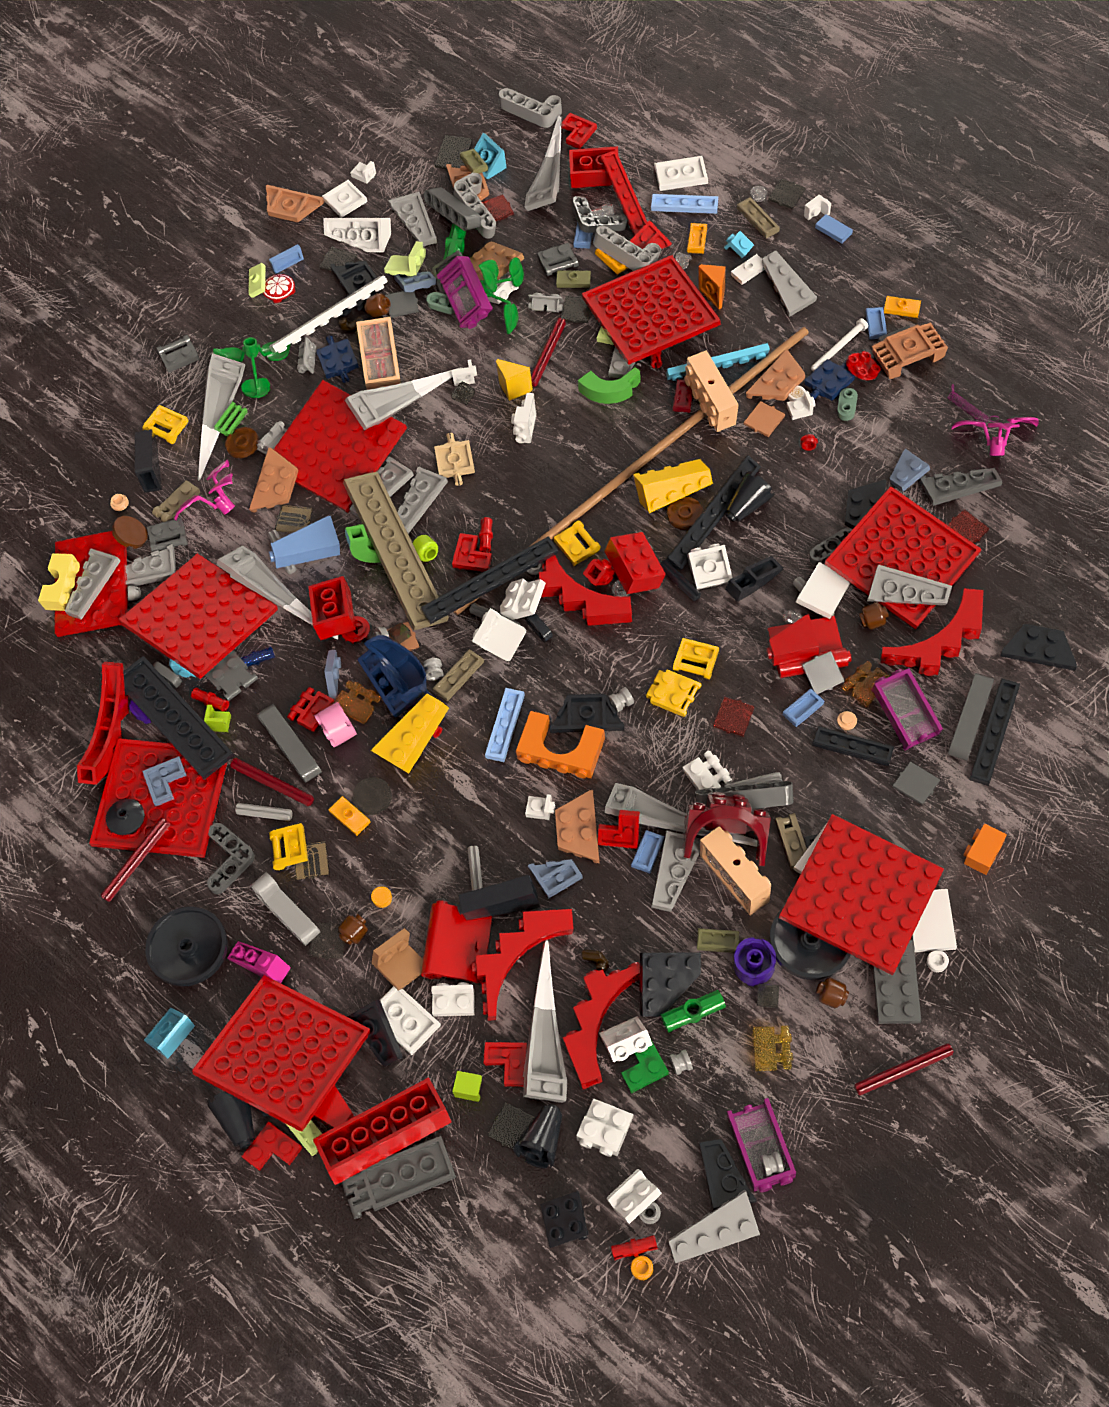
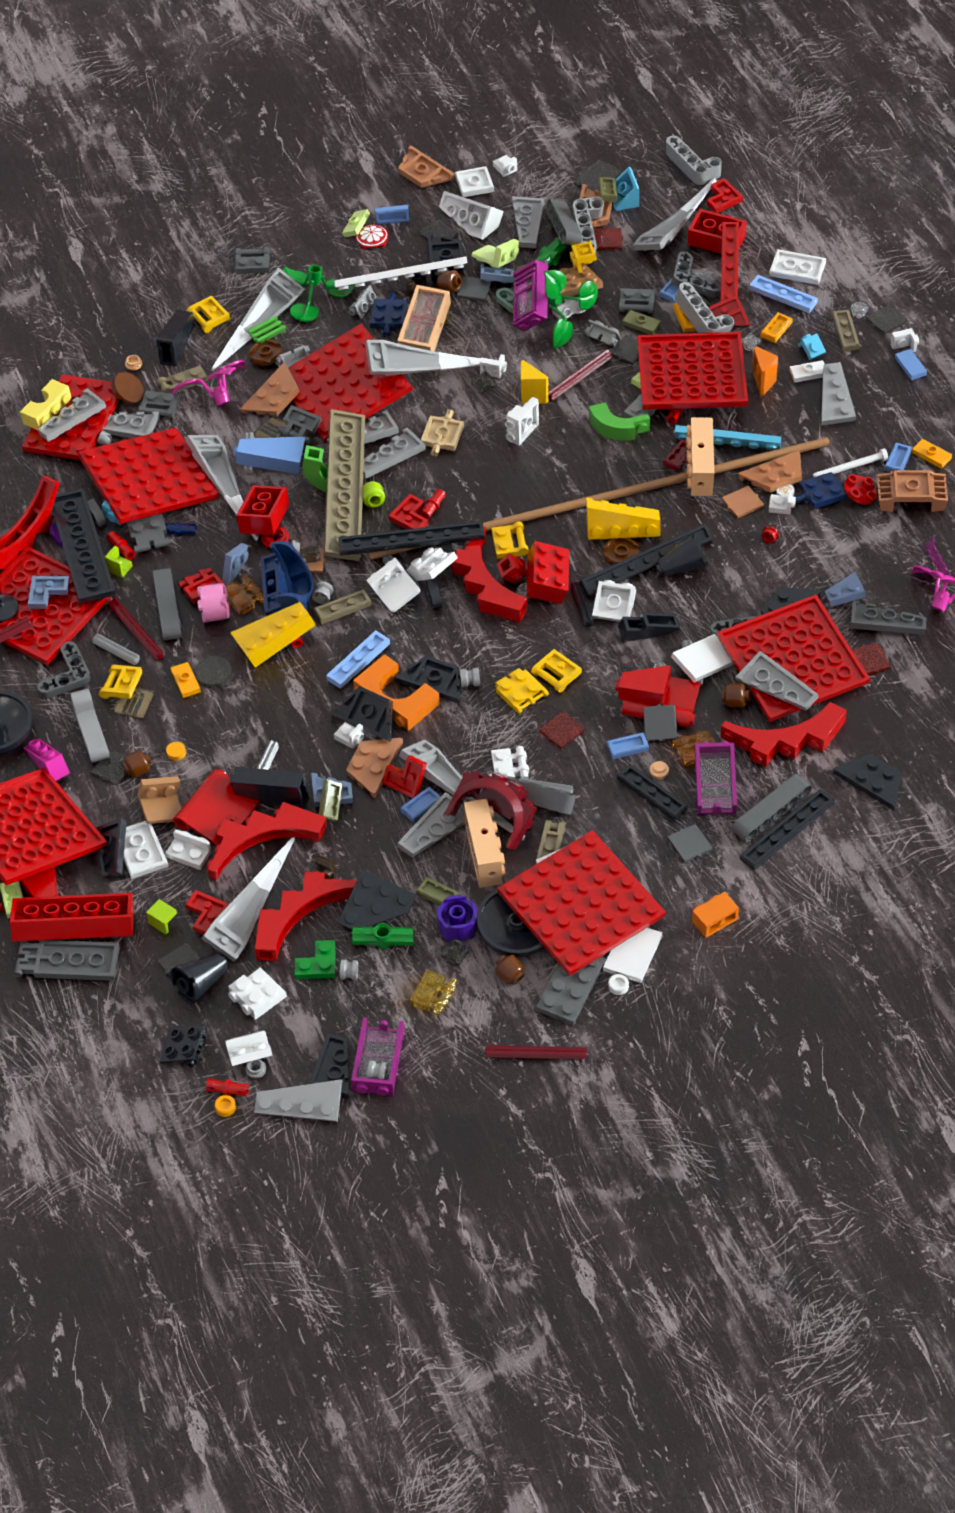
camera: 20 degrees right, 10 degrees down
white plate [599,1016,653,1062] -> none
sand green plate [837,388,858,421] -> none
none -> dark grey plate [278,405,322,444]
none -> plate [319,779,343,822]
none -> black wing [329,686,393,742]
none -> yellow bracket [569,241,597,273]

